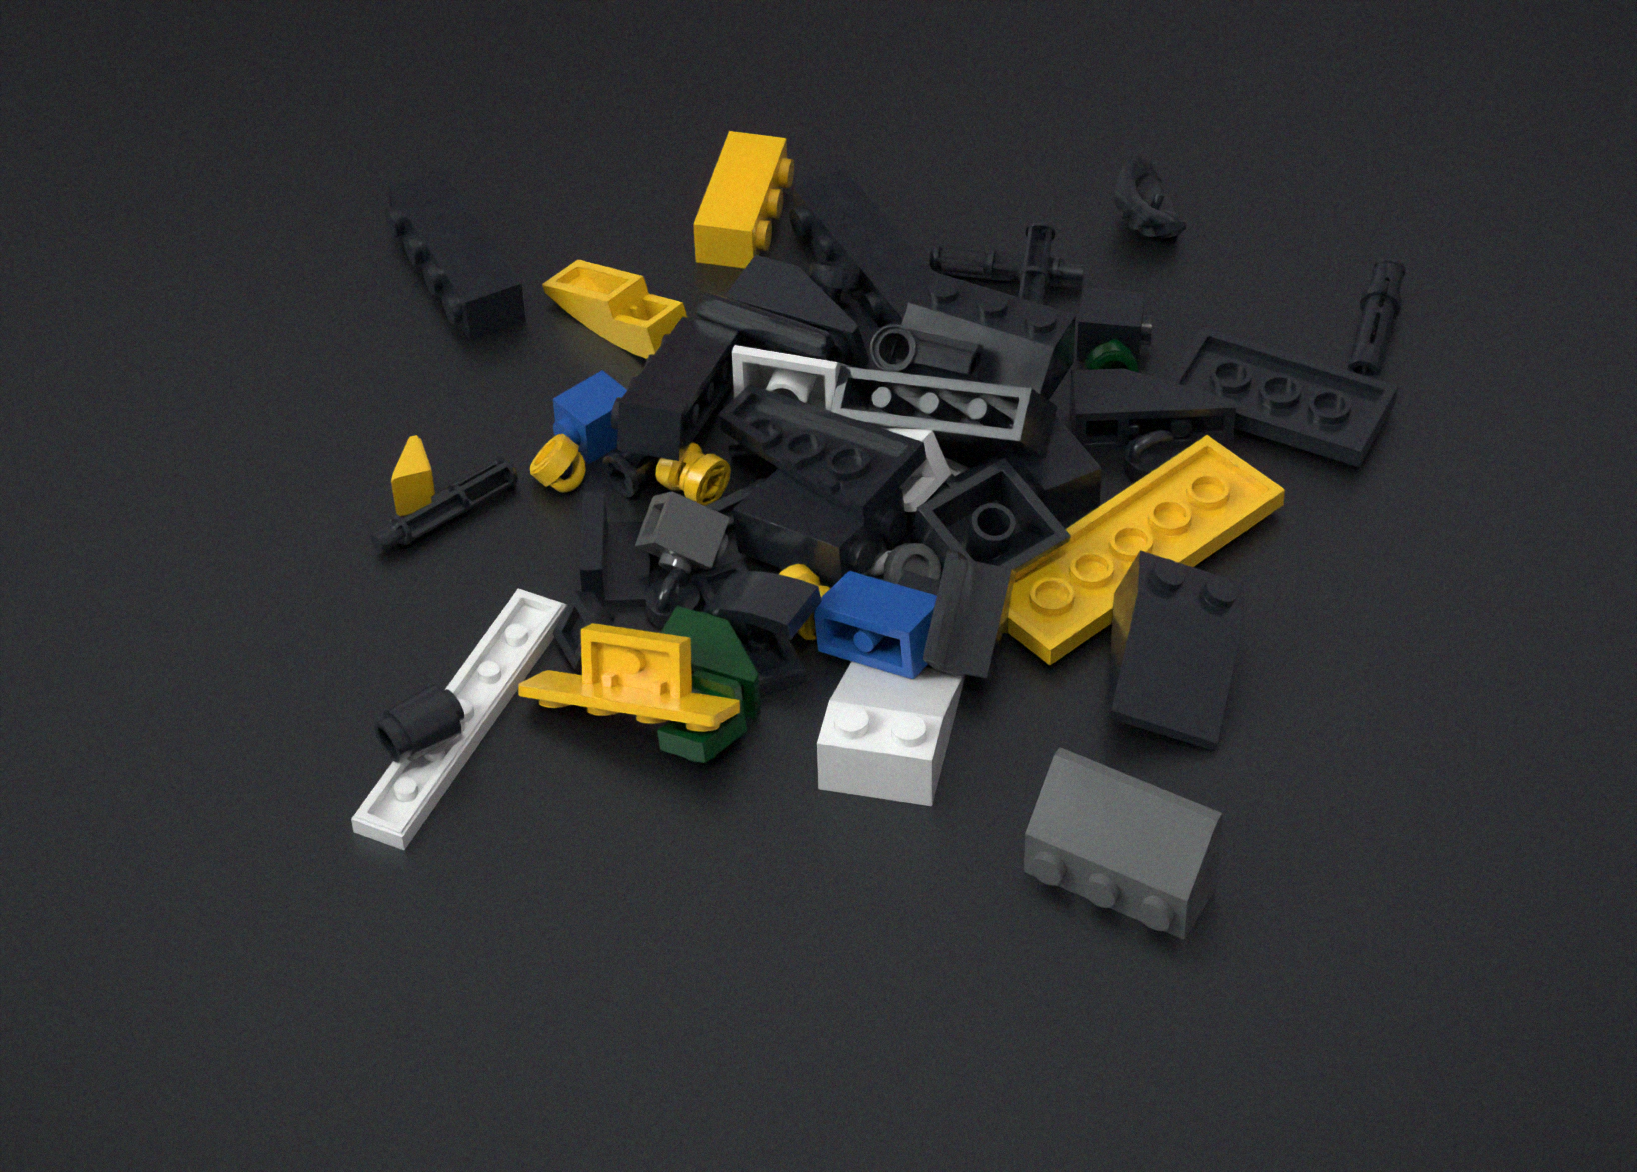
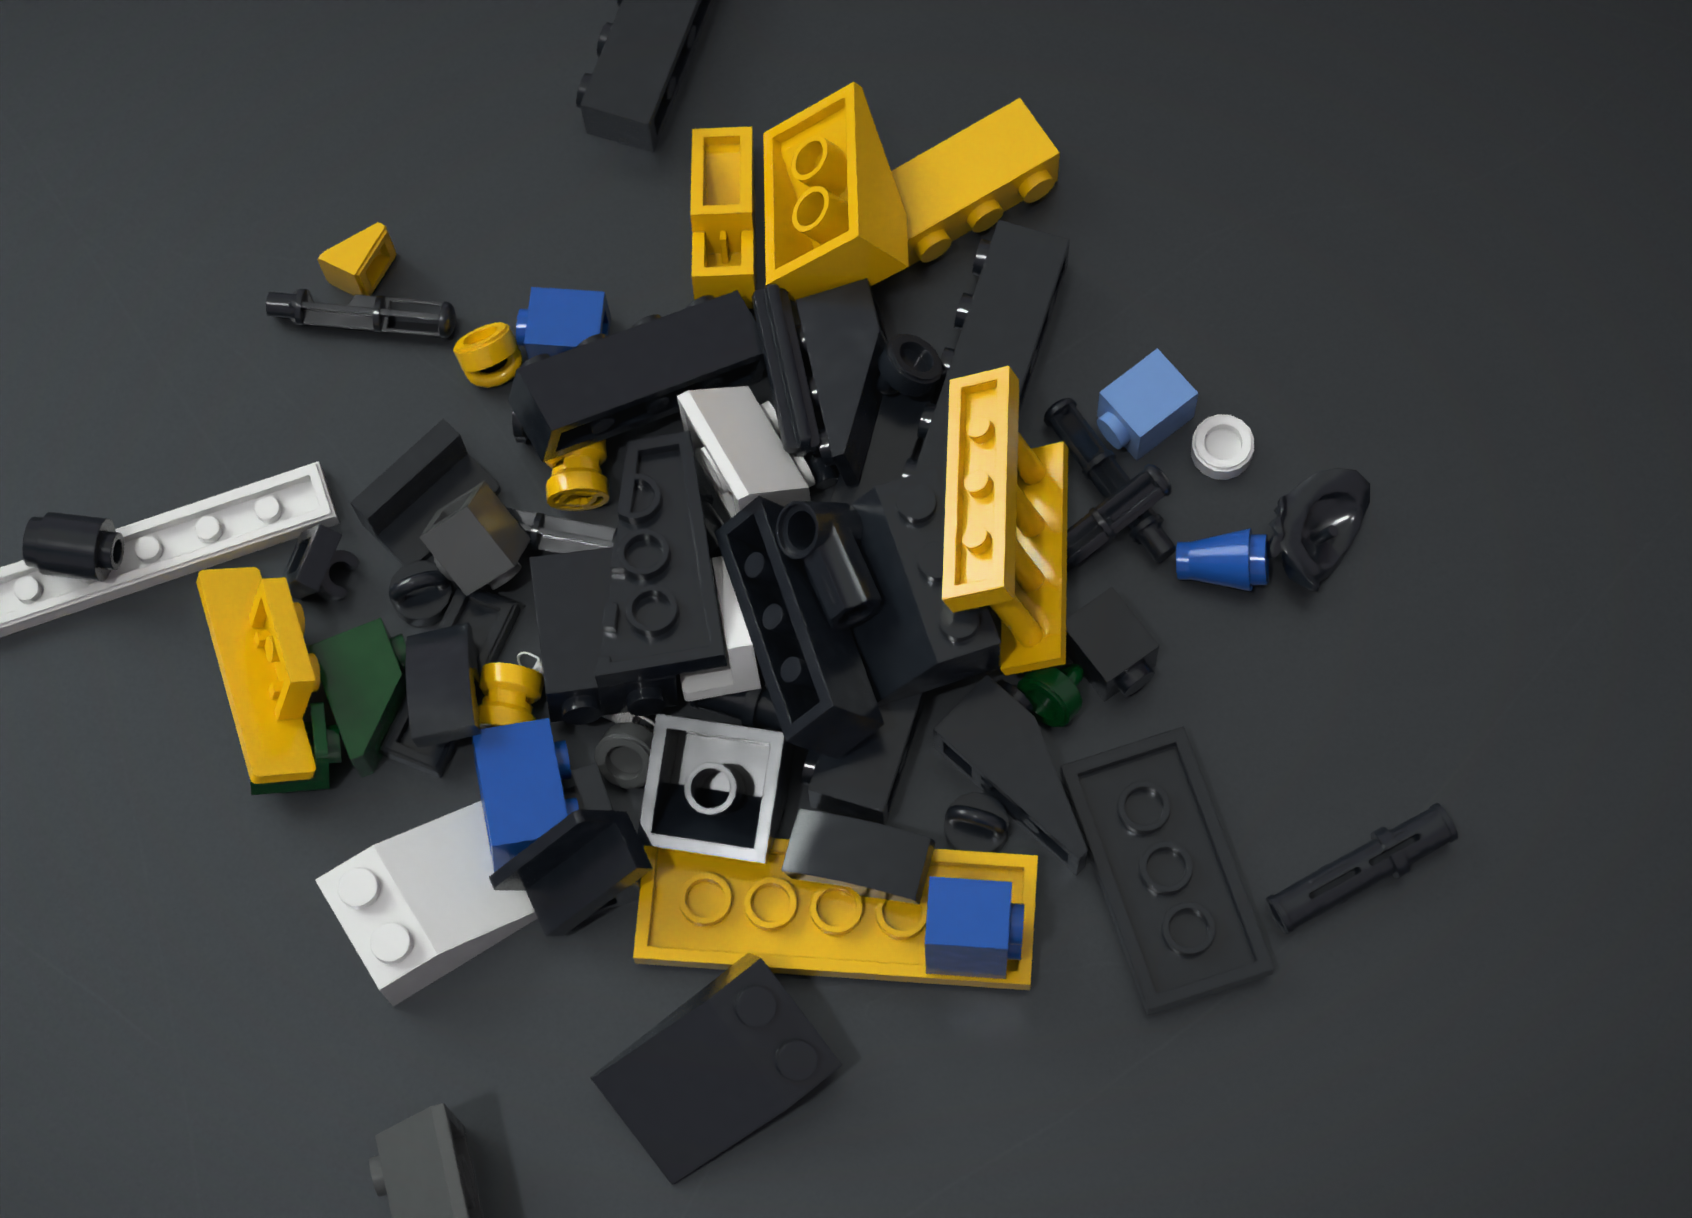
camera: 50 degrees right, 25 degrees up
none -> yellow slope [763,82,909,303]
none -> black slope [781,808,936,905]
none -> blue brick [925,876,1025,979]
none -> yellow fence [942,366,1068,676]
none -> medium blue brick [1097,348,1198,461]
none -> blue cone [1176,528,1269,592]
none -> white tile [1191,414,1254,480]

